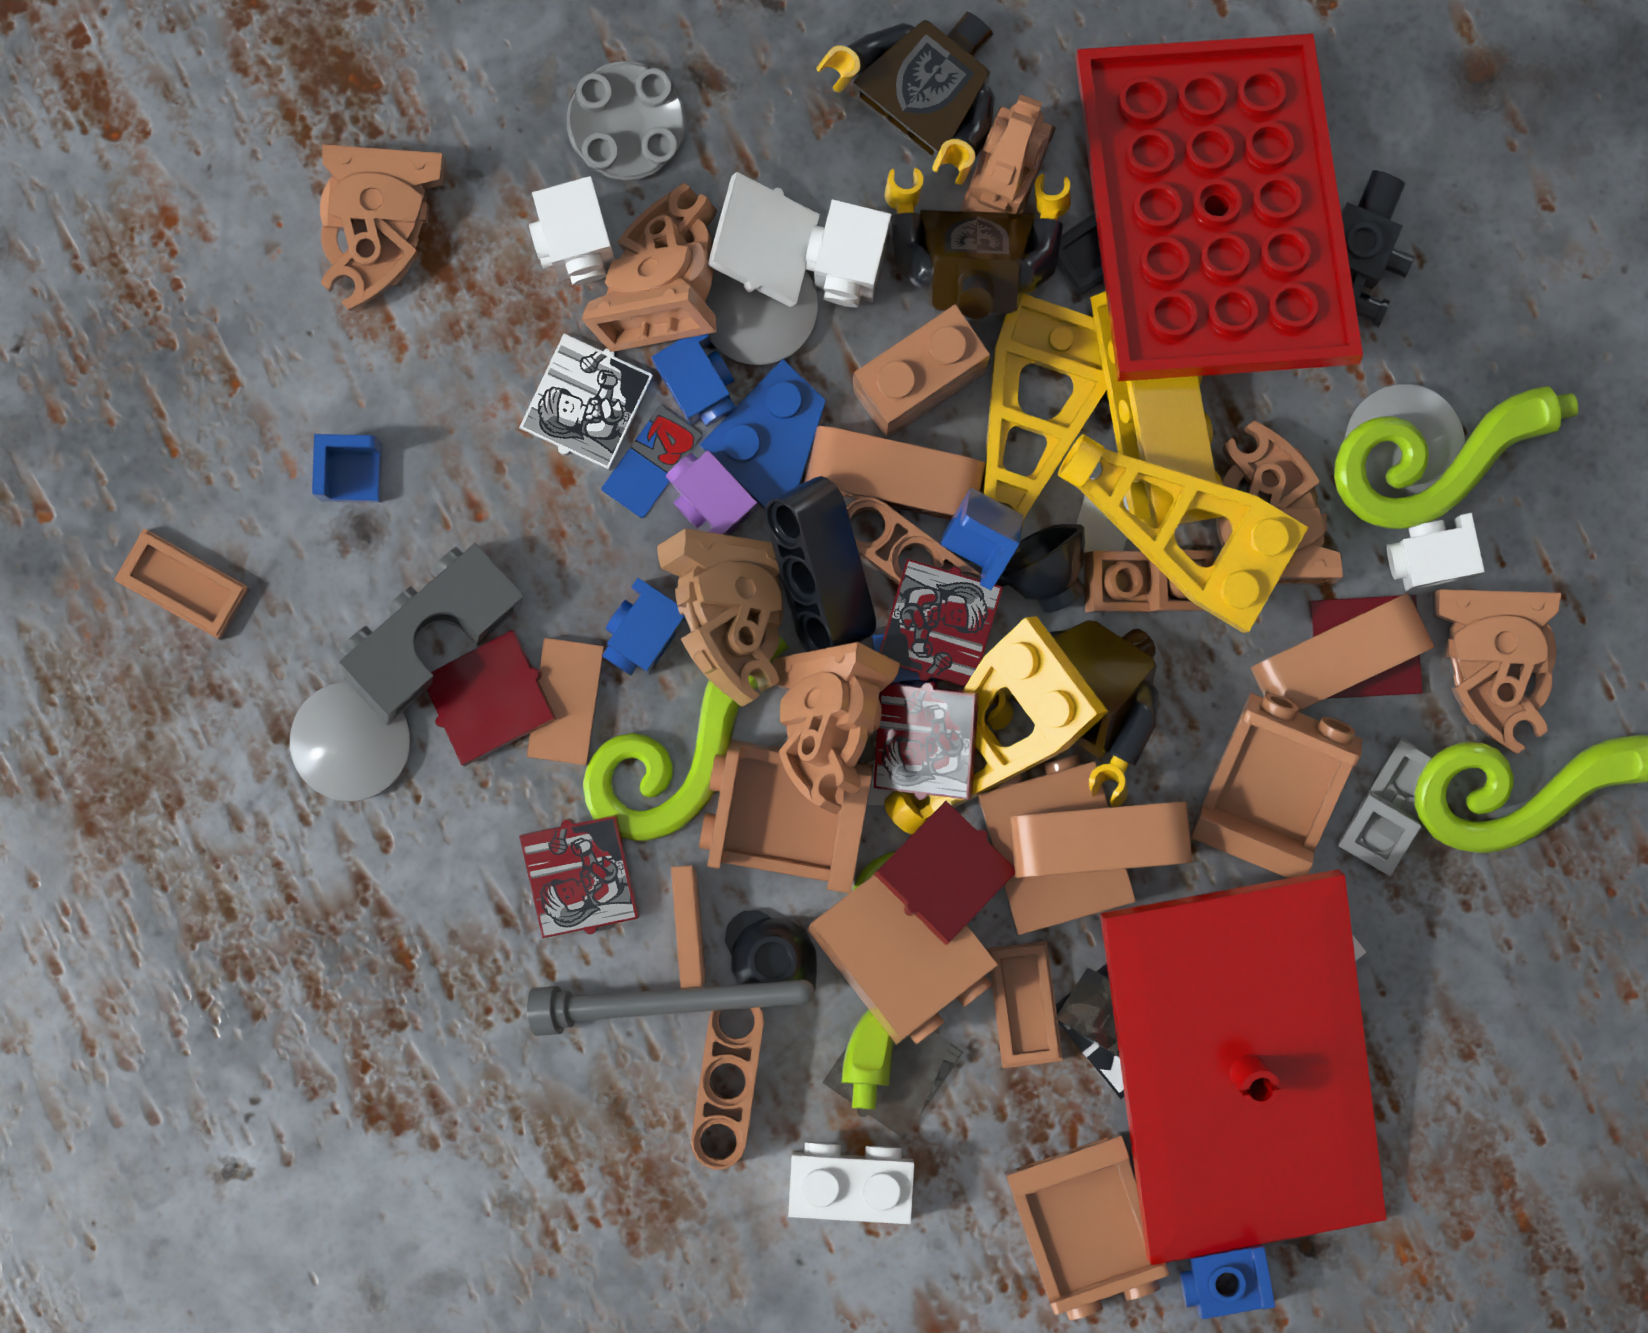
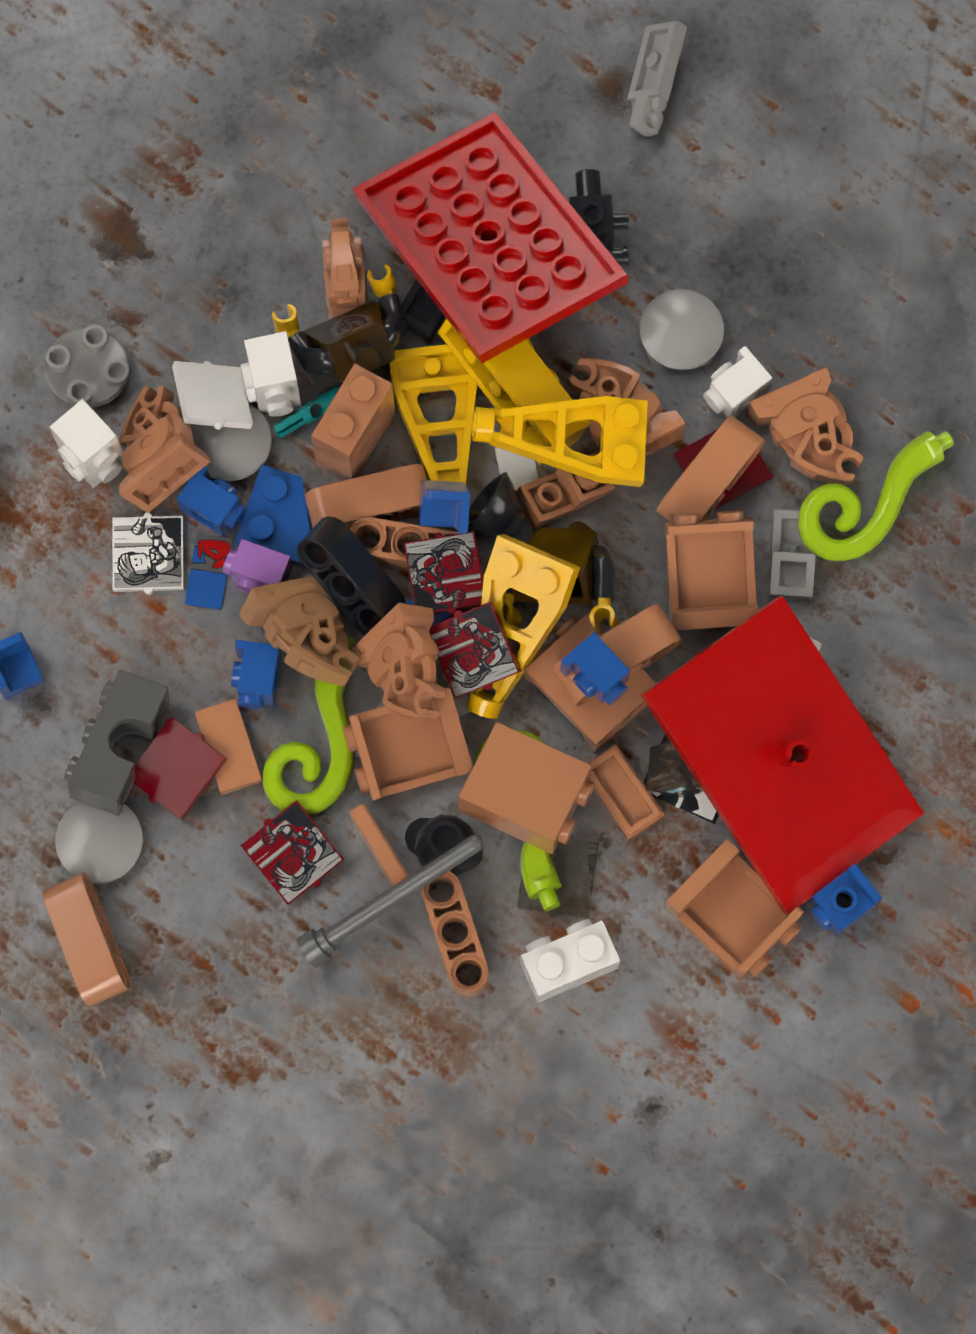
camera: 30 degrees left, 10 degrees down
torso [816,11,995,185] -> none
dark red piece [874,801,1015,945] -> none
lime plant [1334,386,1578,529] -> none
none -> nougat beam [42,872,131,1007]
none -> teal pin [274,386,339,438]
none -> blue brick [560,632,630,706]
none -> light grey hinge [627,20,687,137]

